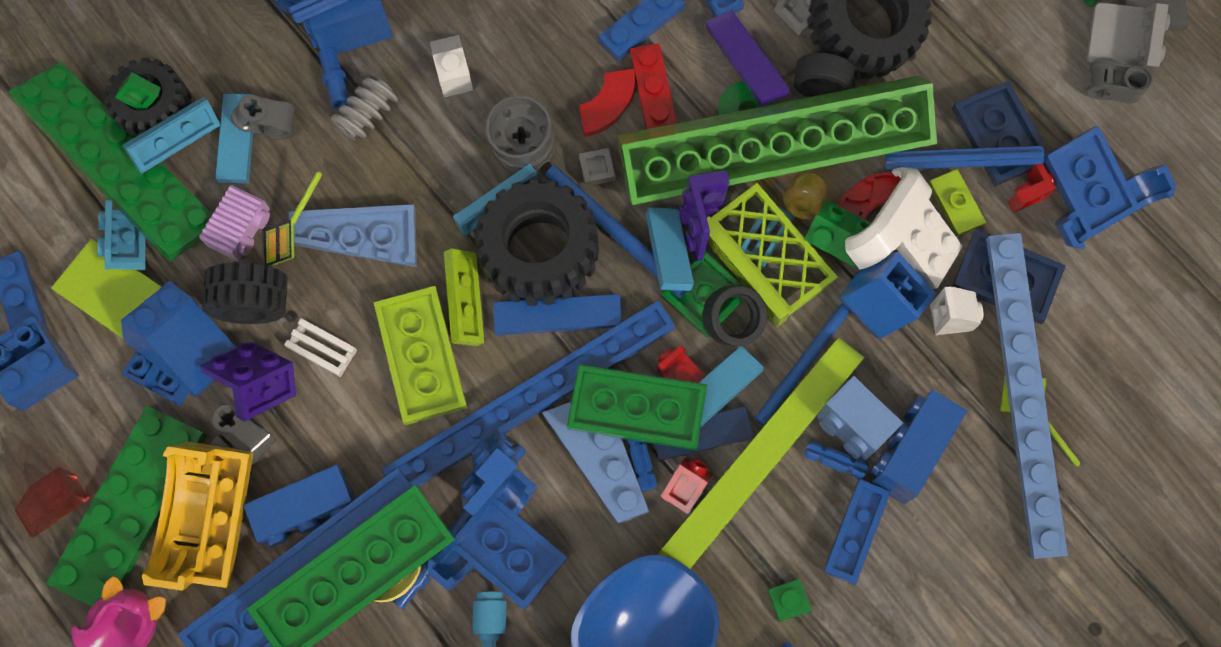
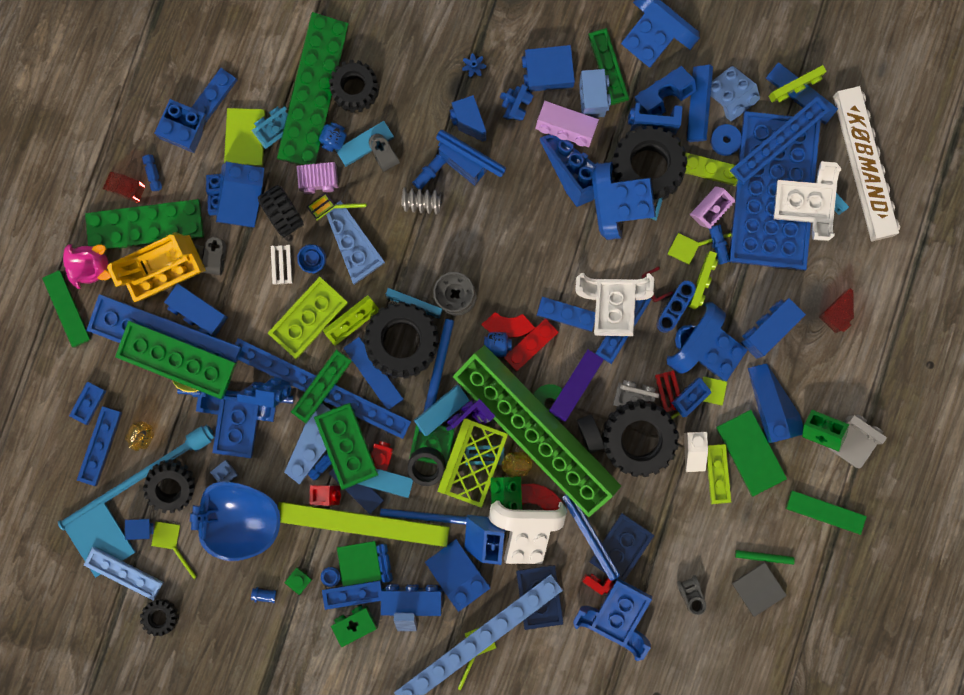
camera: 60 degrees right, 10 degrees up
green plate [115,72,160,111] -> none
dark azure tile [123,97,221,174] -> none
dark purple bracket [200,342,296,422] -> none
white slope [430,35,473,98] -> none
flat silver plate [579,148,615,187] -> none
medium blue brick [817,376,903,461] -> none
lime plate [928,169,986,237] -> none
white slope [930,287,984,335] -> none
light grey bracket [1086,3,1170,70] -> none
none -> blue axle [142,154,162,192]
none -> medium blue tile [210,460,238,482]
none -> green tile [291,349,352,424]
none -> blue hair [297,244,326,274]
none -> blue head [319,122,347,152]
none -> blue plate [321,567,340,587]
none -> green brick [331,605,378,648]
none -> green tile [337,541,382,586]
none -> medium blue tile [394,613,417,631]
none -> blue slope [425,539,491,612]
none -> blue head [484,332,512,357]

